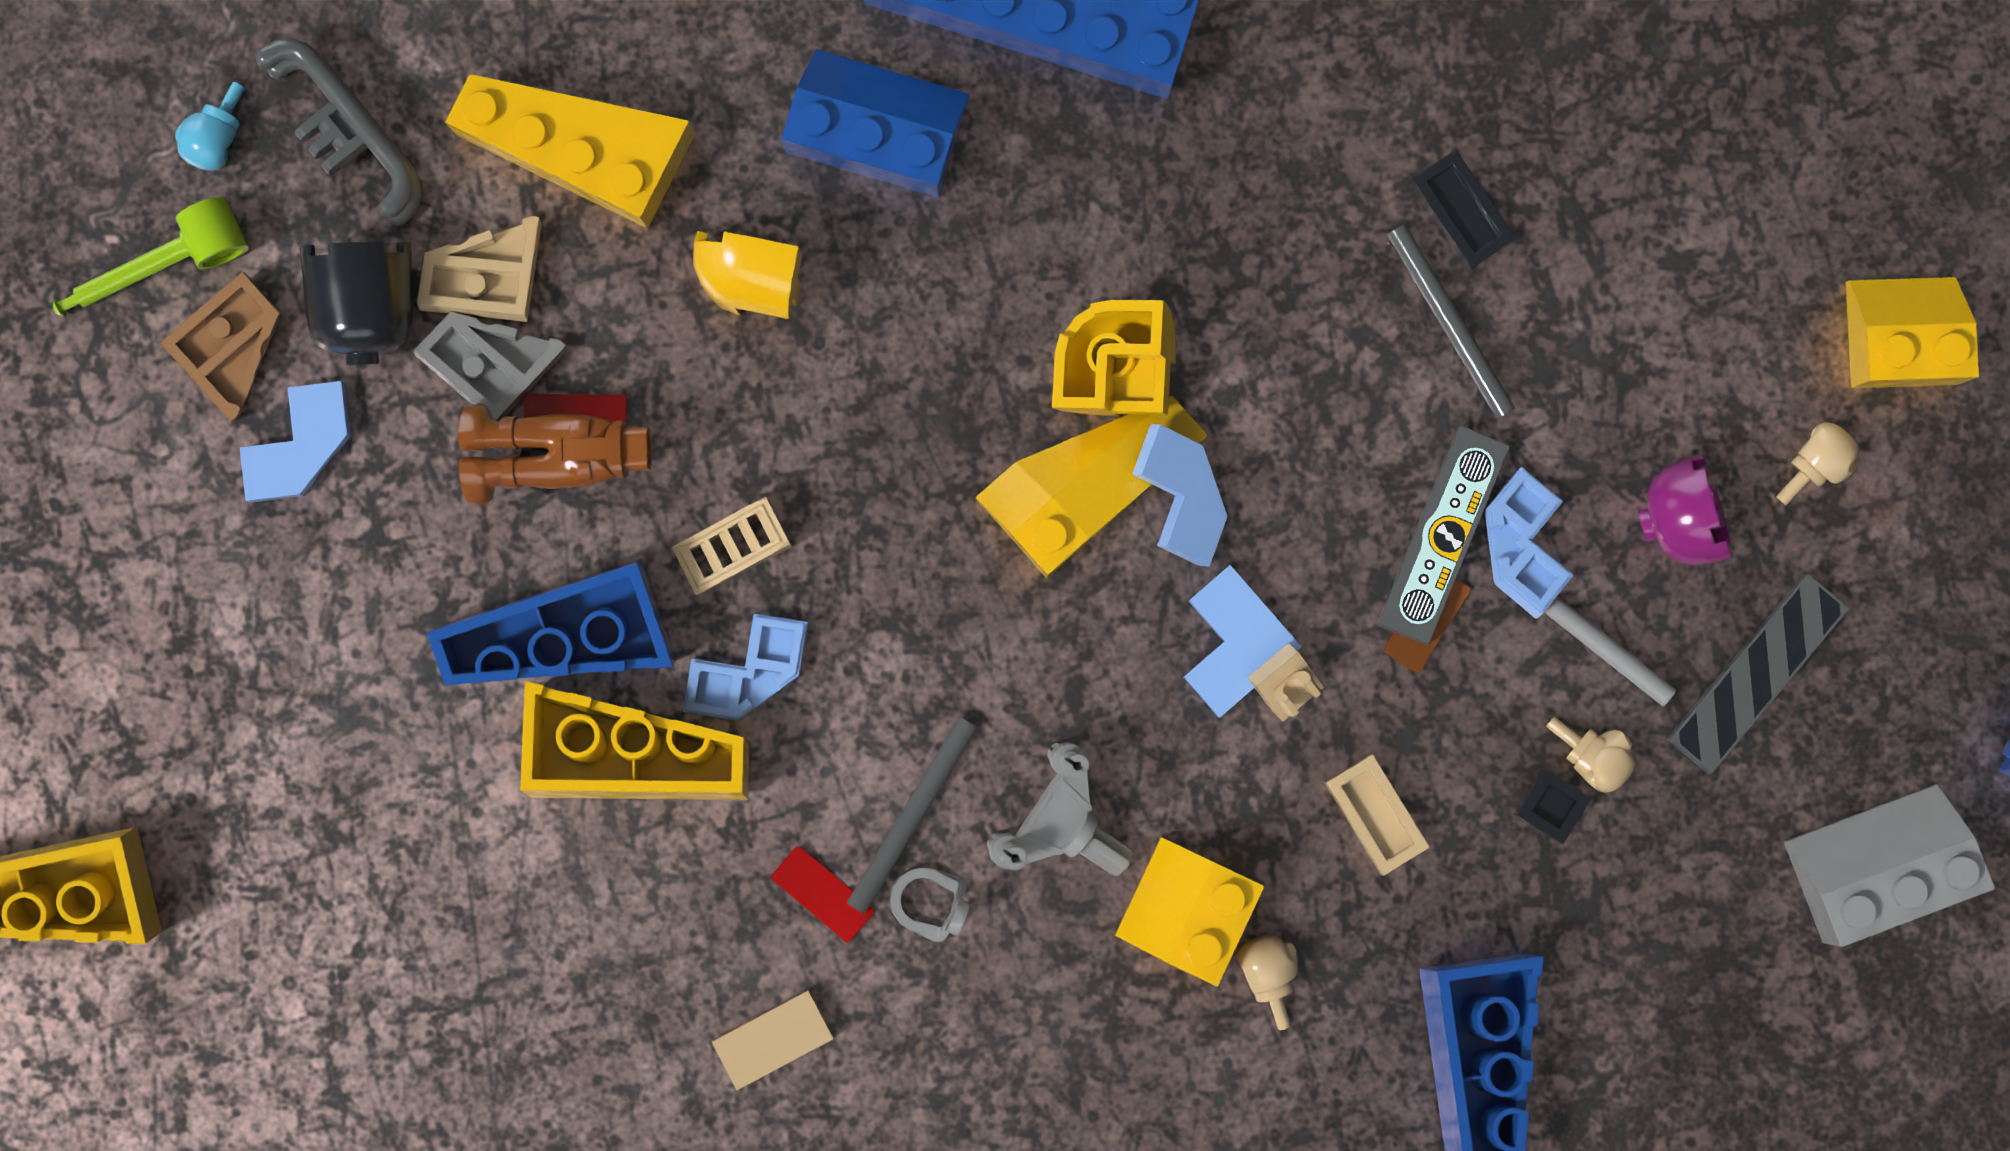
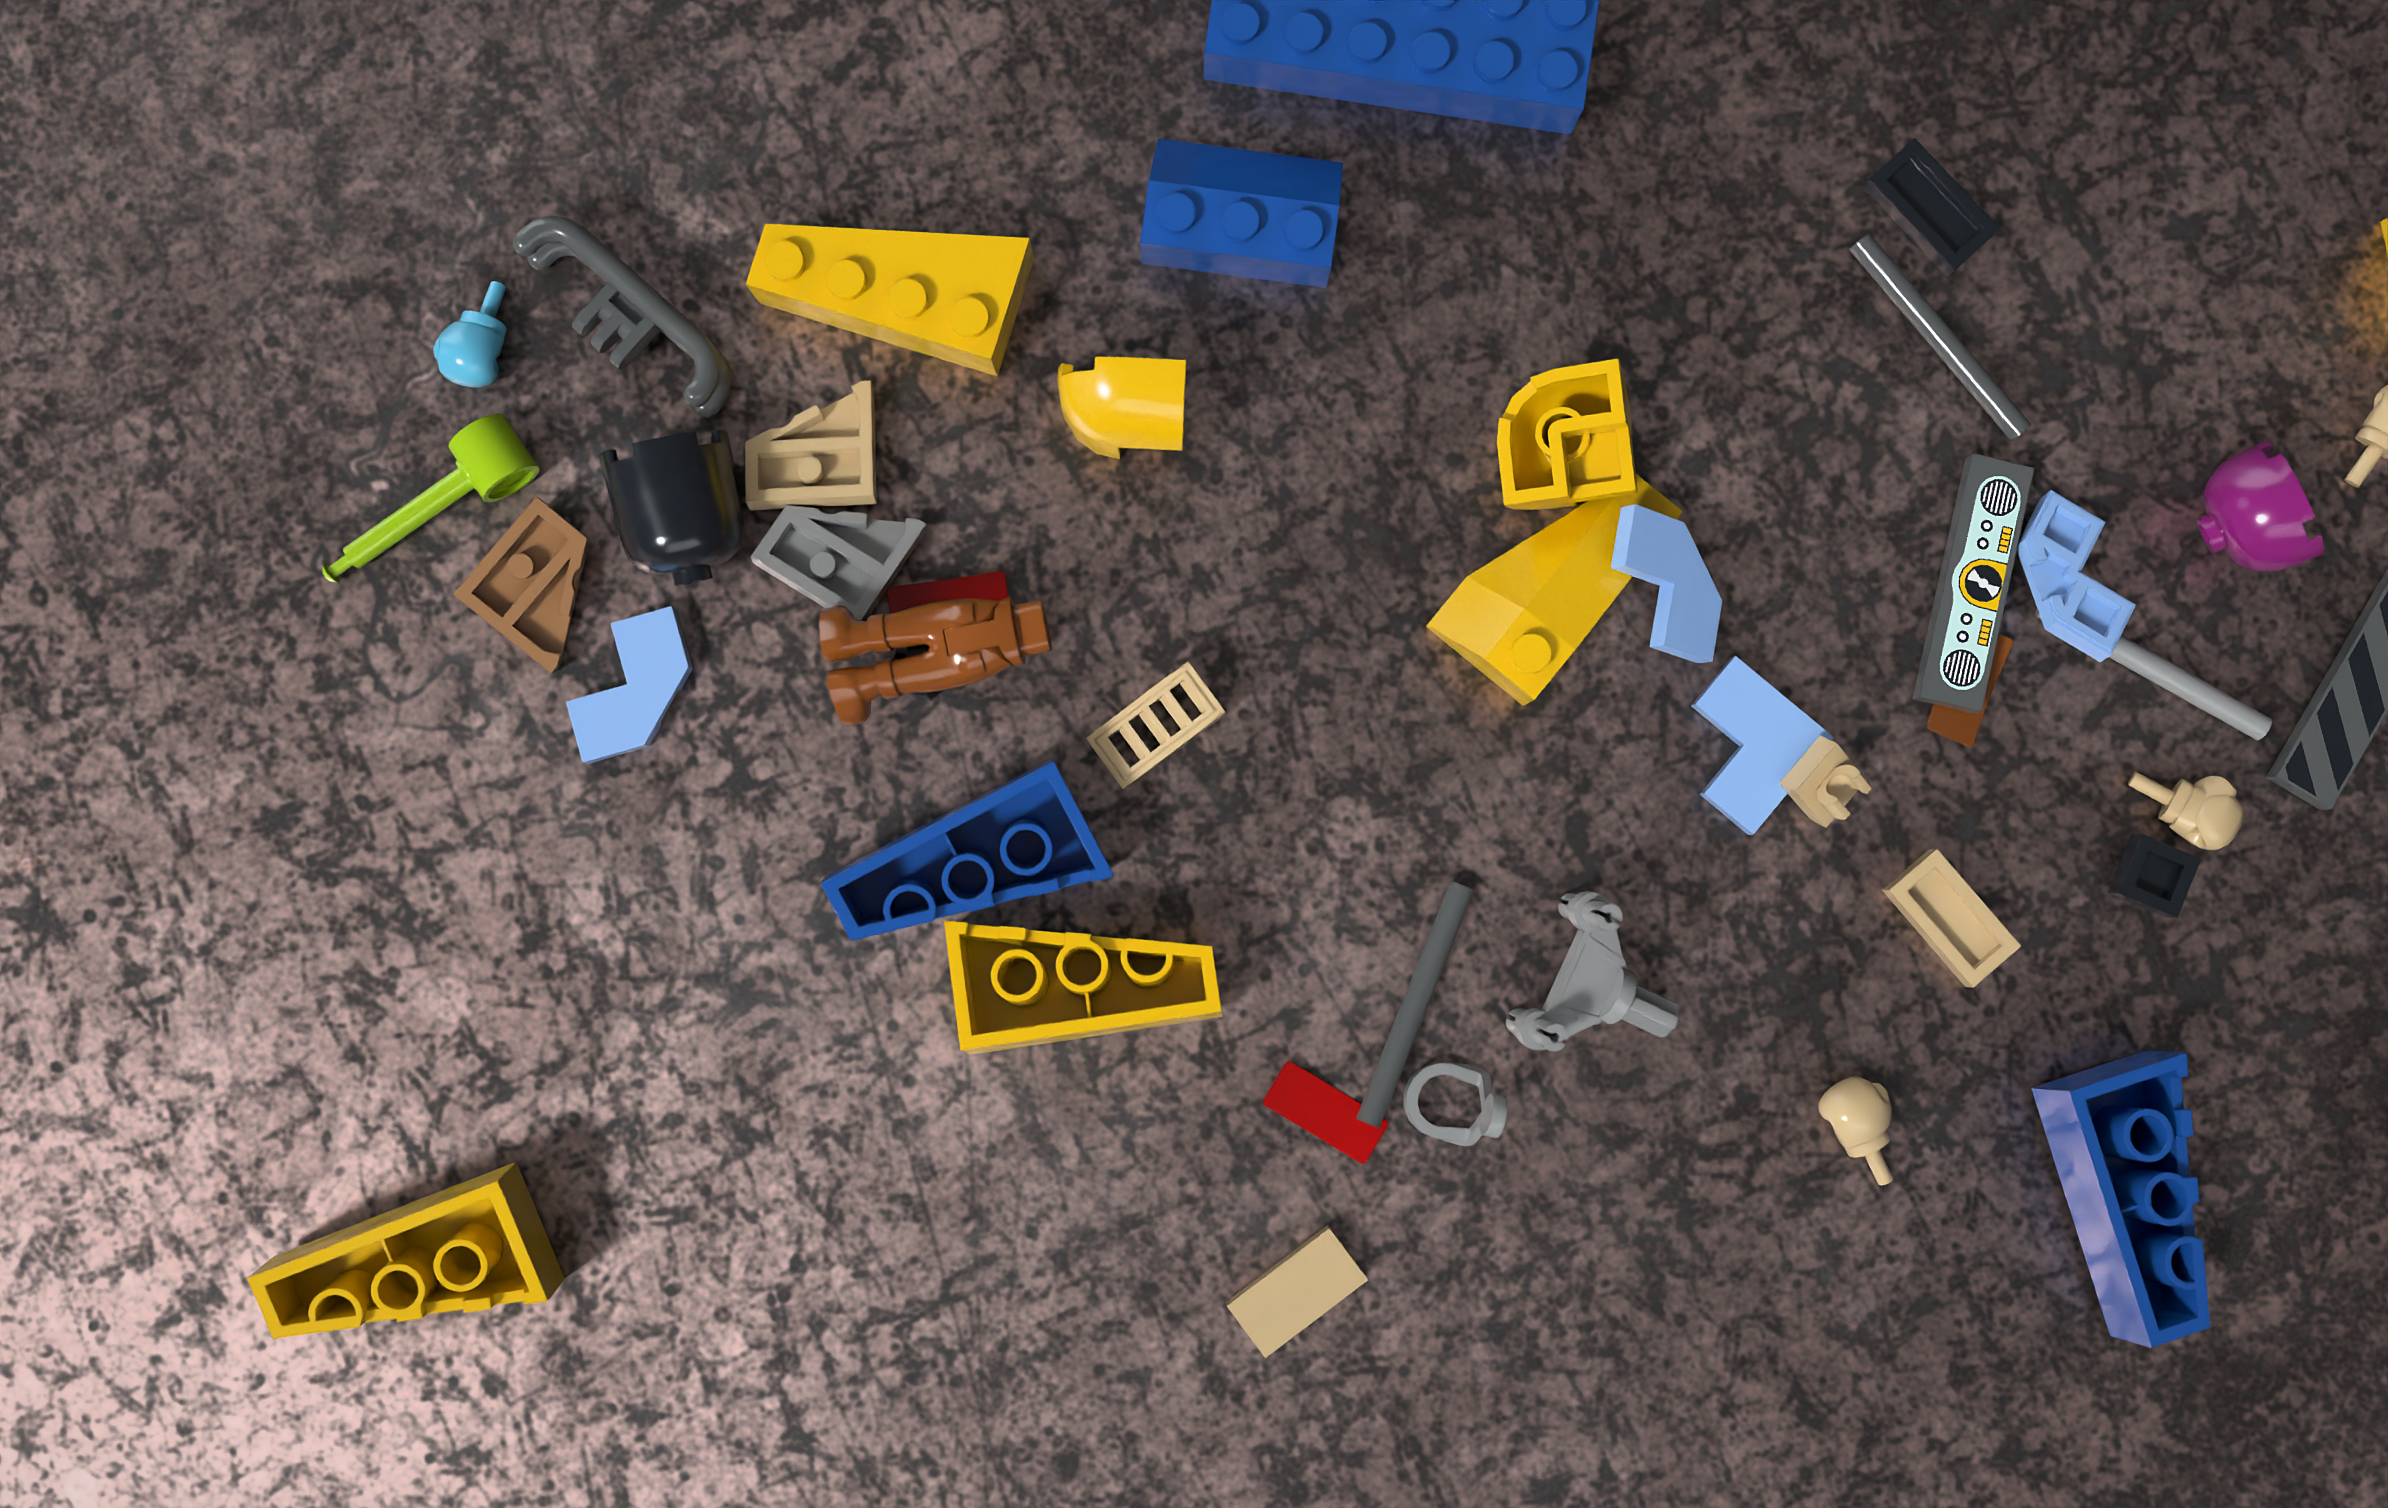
camera: 10 degrees left, 0 degrees up
light blue tile [683,614,808,721] -> none
yellow slope [1115,837,1264,987] -> none

